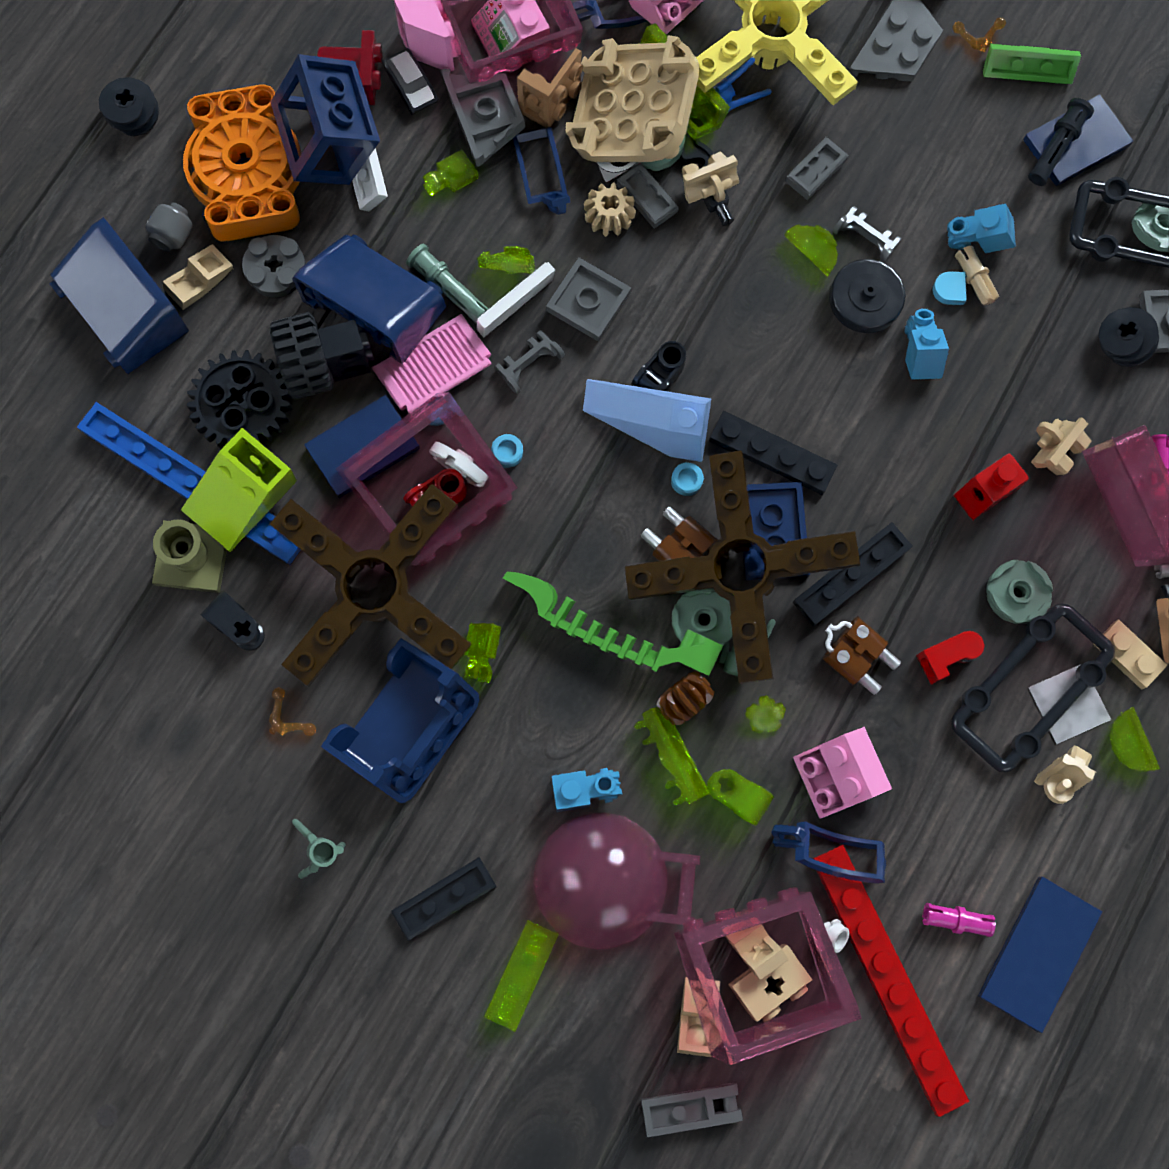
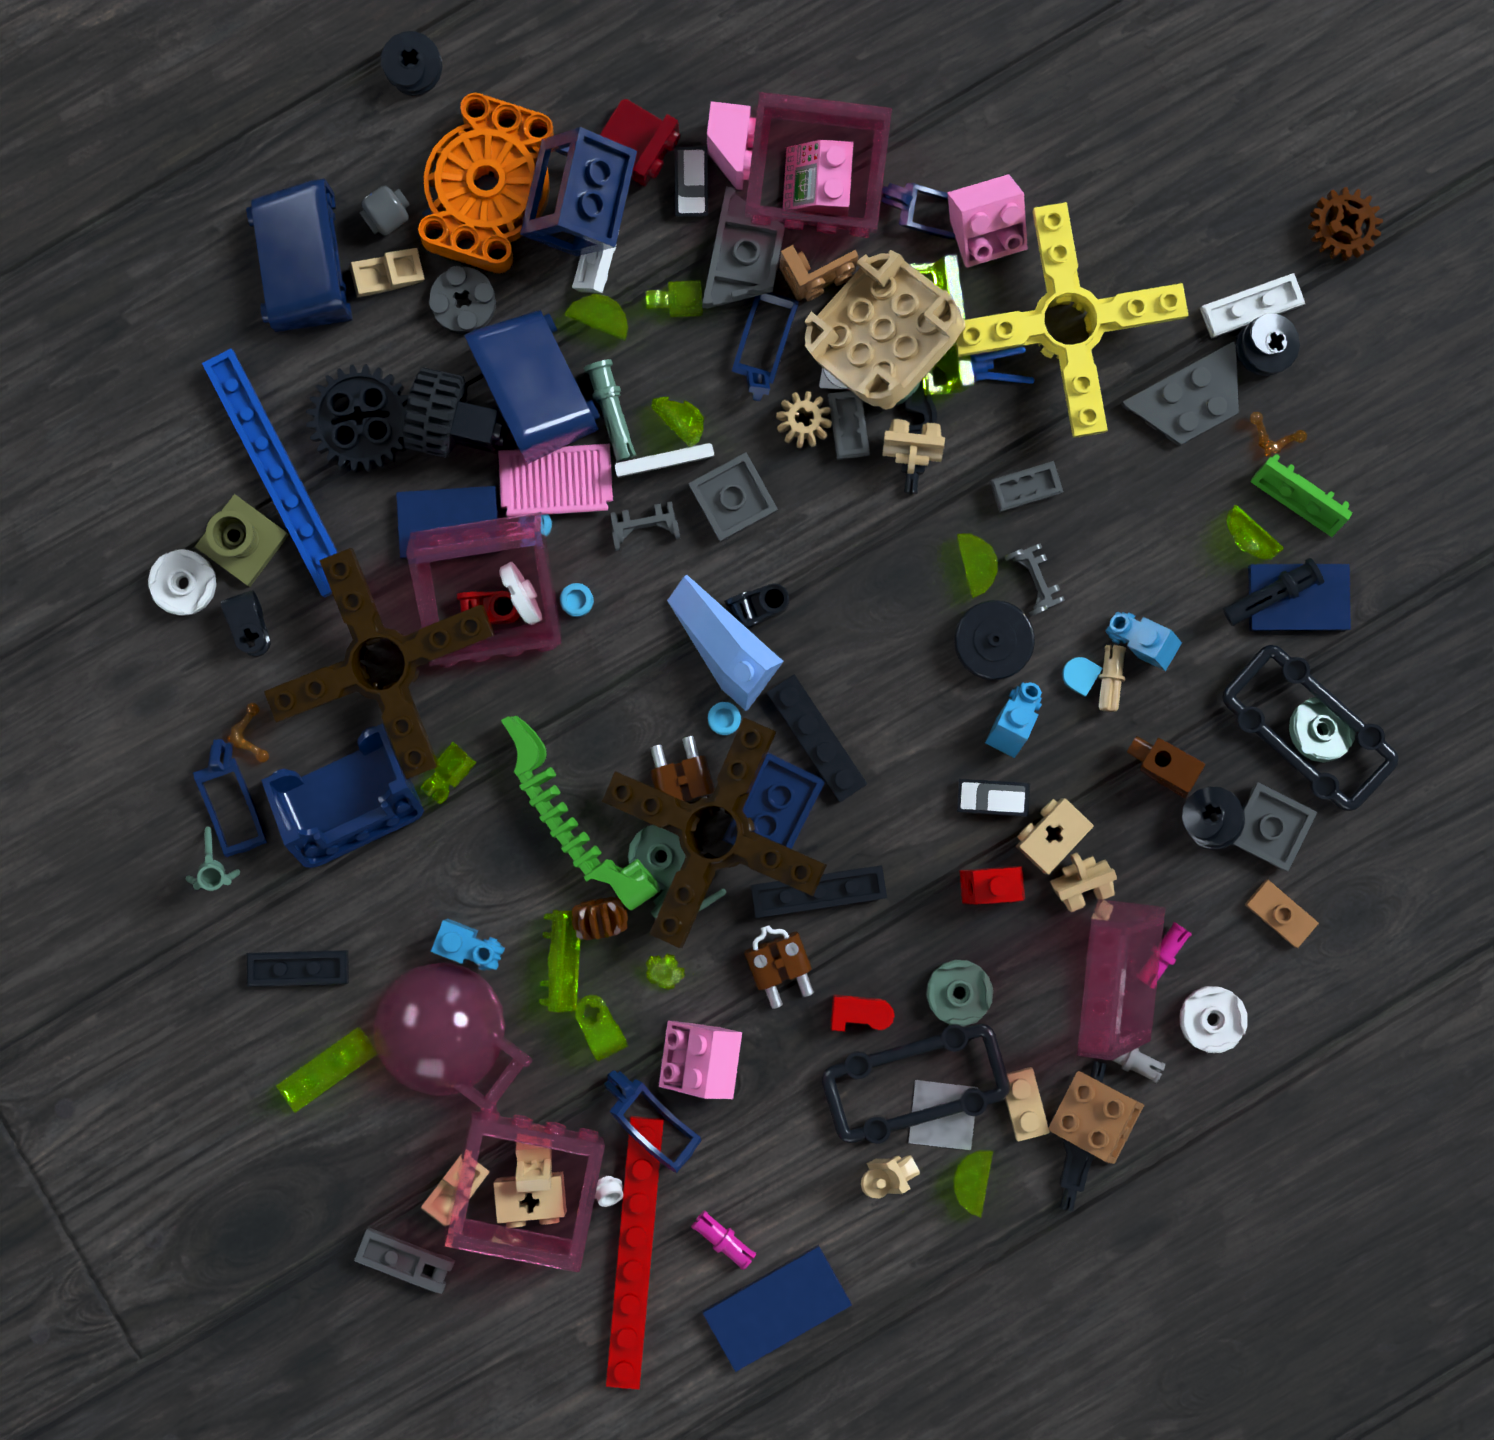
camera: 30 degrees right, 10 degrees up
lime slope [181,428,297,552] -> none
none -> white plate [148,549,217,616]
none -> dark blue sword [193,739,267,857]
none -> clear neon green plate [565,294,628,341]
none -> slope [957,779,1030,817]
none -> tan brick [1015,798,1094,874]
none -> reddish brown torso [1126,736,1206,799]
none -> clear neon green plate [1226,505,1284,559]

